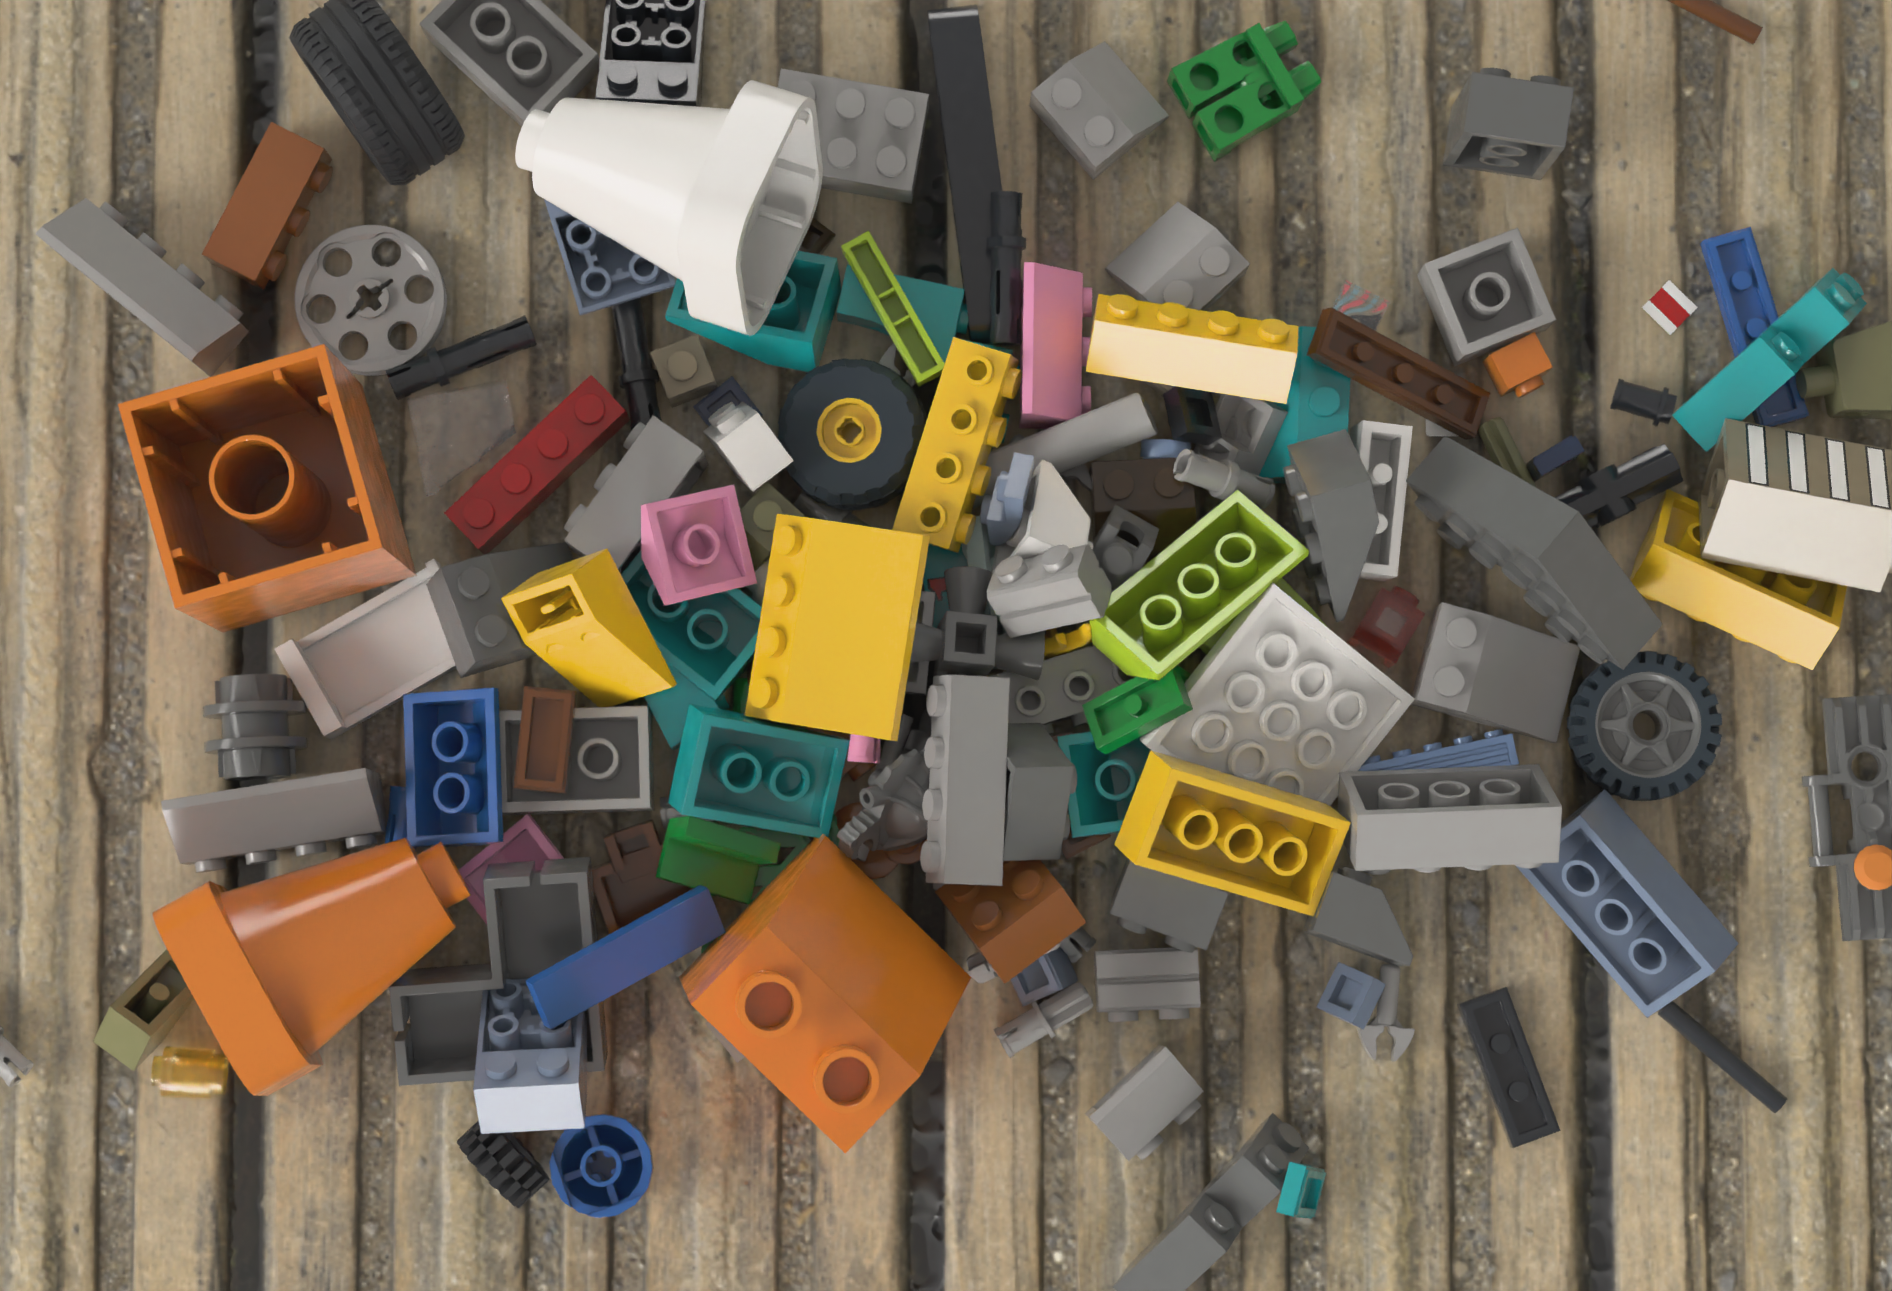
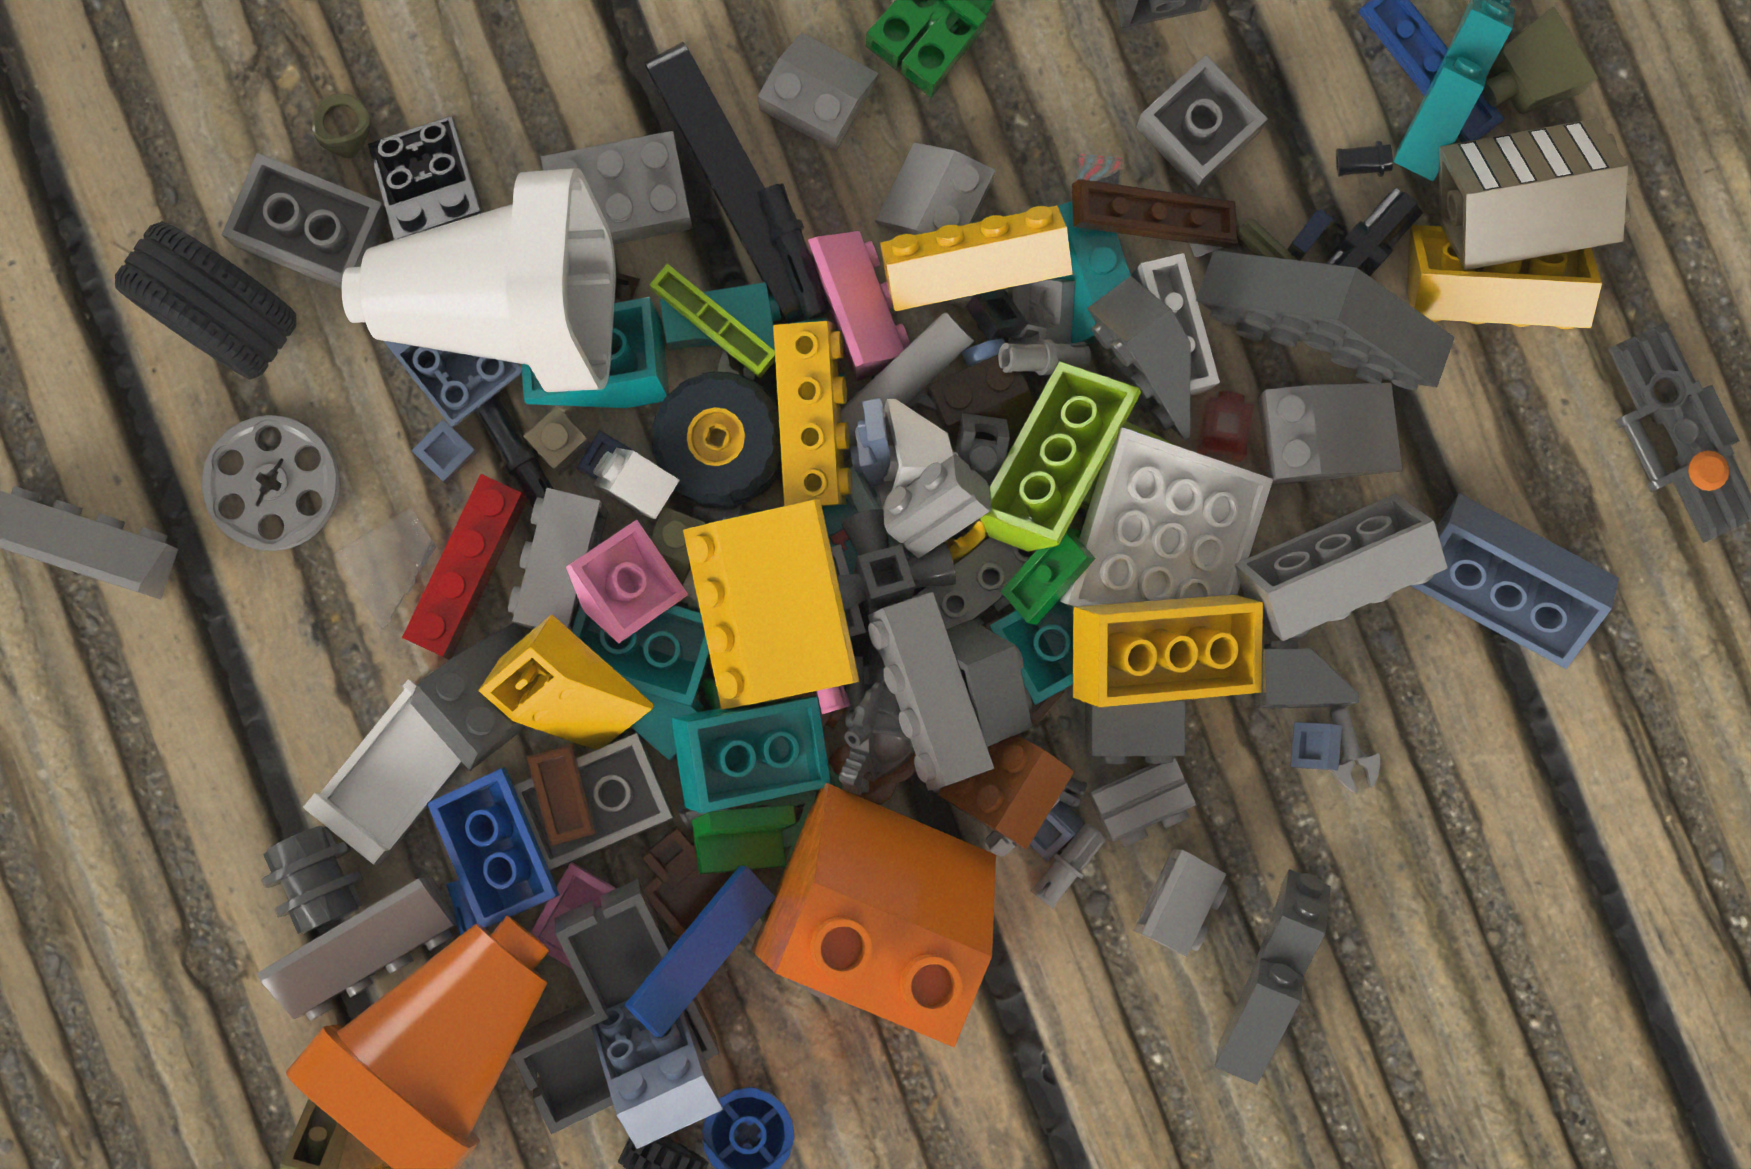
camera: 20 degrees left, 0 degrees up
orange brick [118,344,417,633] -> none
dark orange brick [202,122,333,290] -> none
black pin [385,315,537,400] -> none
teal tile [1276,1161,1326,1219] -> none
medium blue piece [1358,729,1519,771] -> none
black tile [1457,987,1560,1148] -> none
orange plate [1483,332,1553,398] -> none
wheel [1567,651,1722,801] -> none
sticker [1642,280,1698,335] -> none
black bar [1657,1001,1787,1113] -> none
none -> sand blue plate [411,419,477,484]

